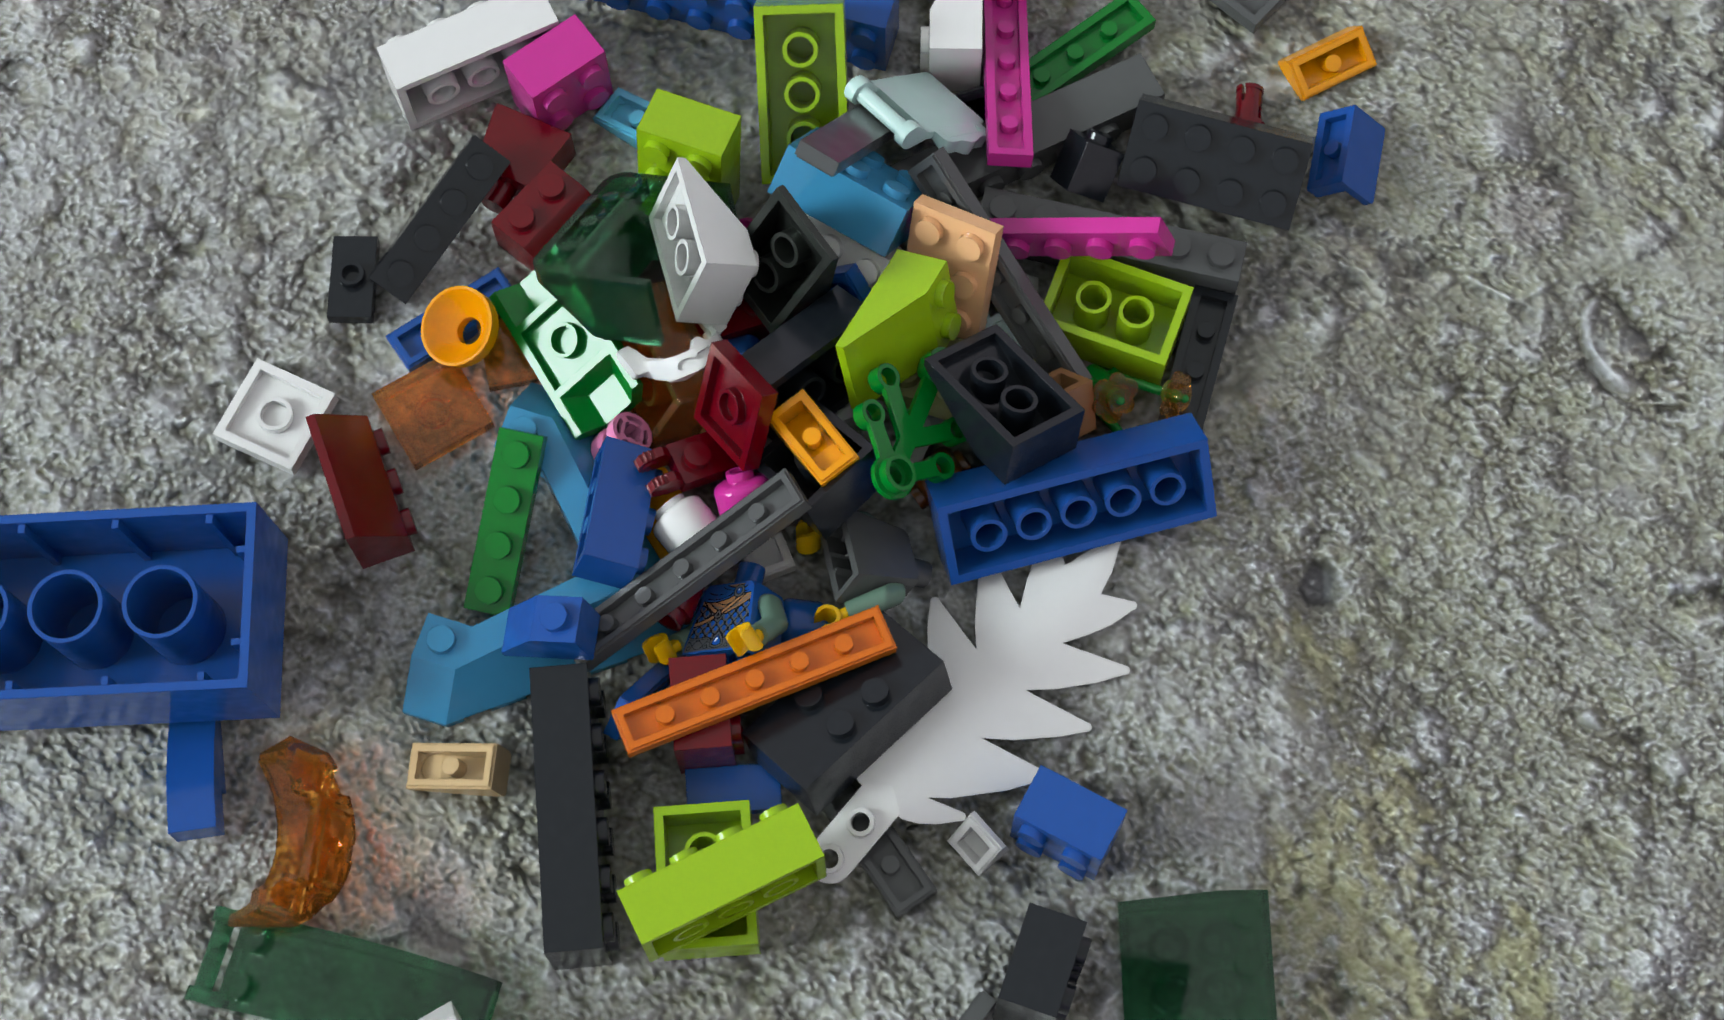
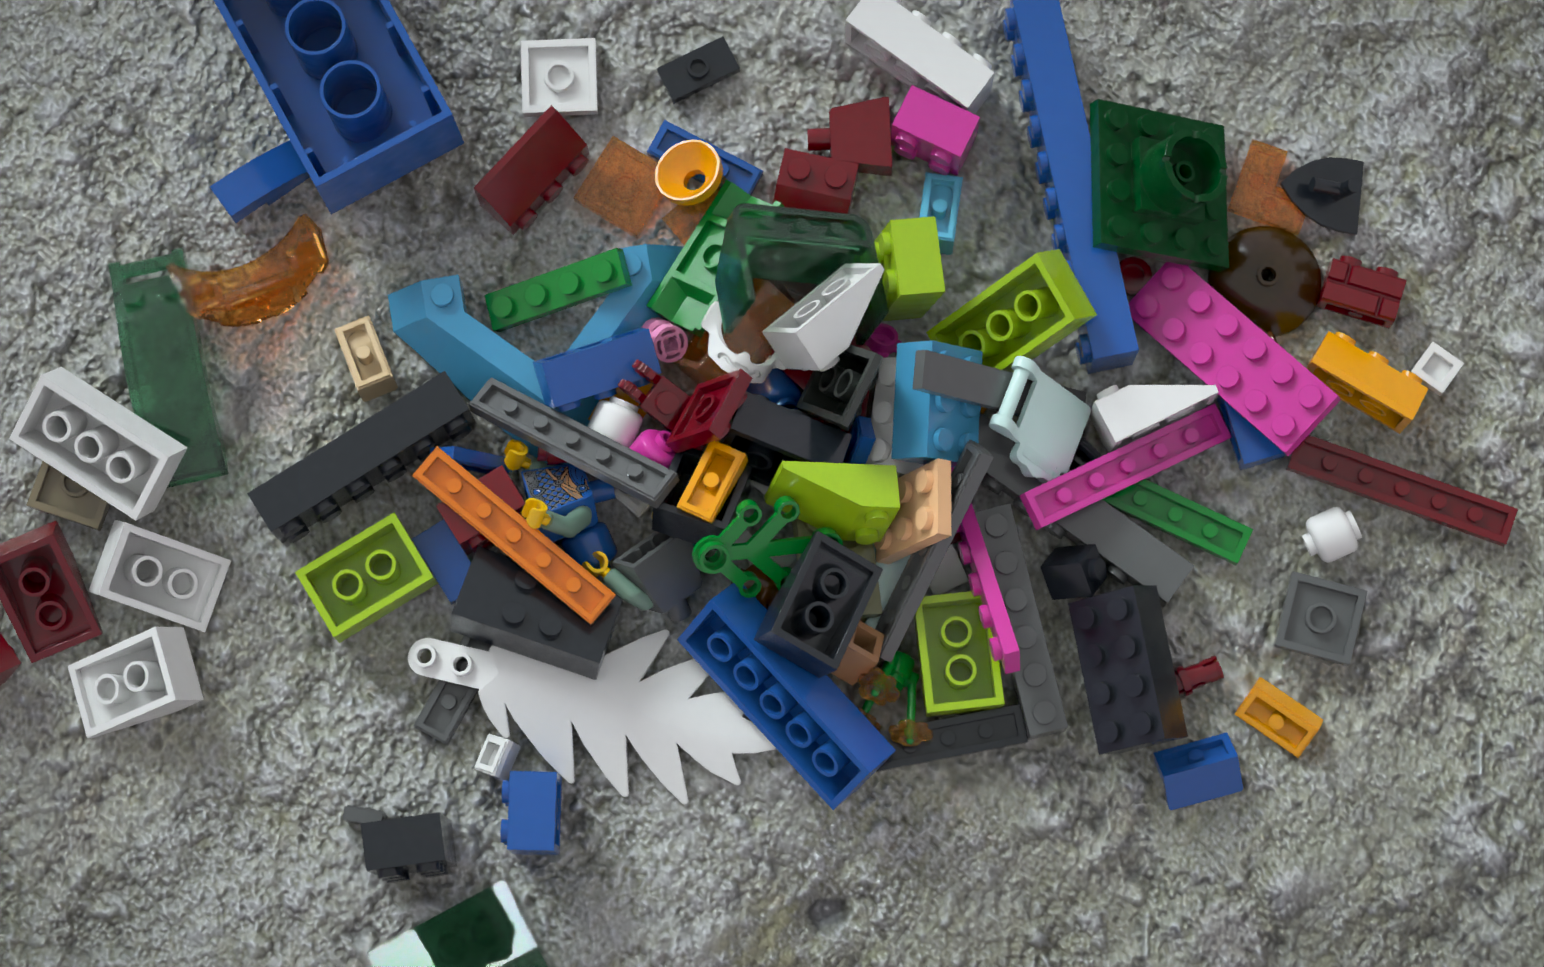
camera: 65 degrees right, 10 degrees up
black plate [369,134,510,304] -> none
blue slope [501,595,601,660] -> none
lime brick [617,803,827,963] -> none

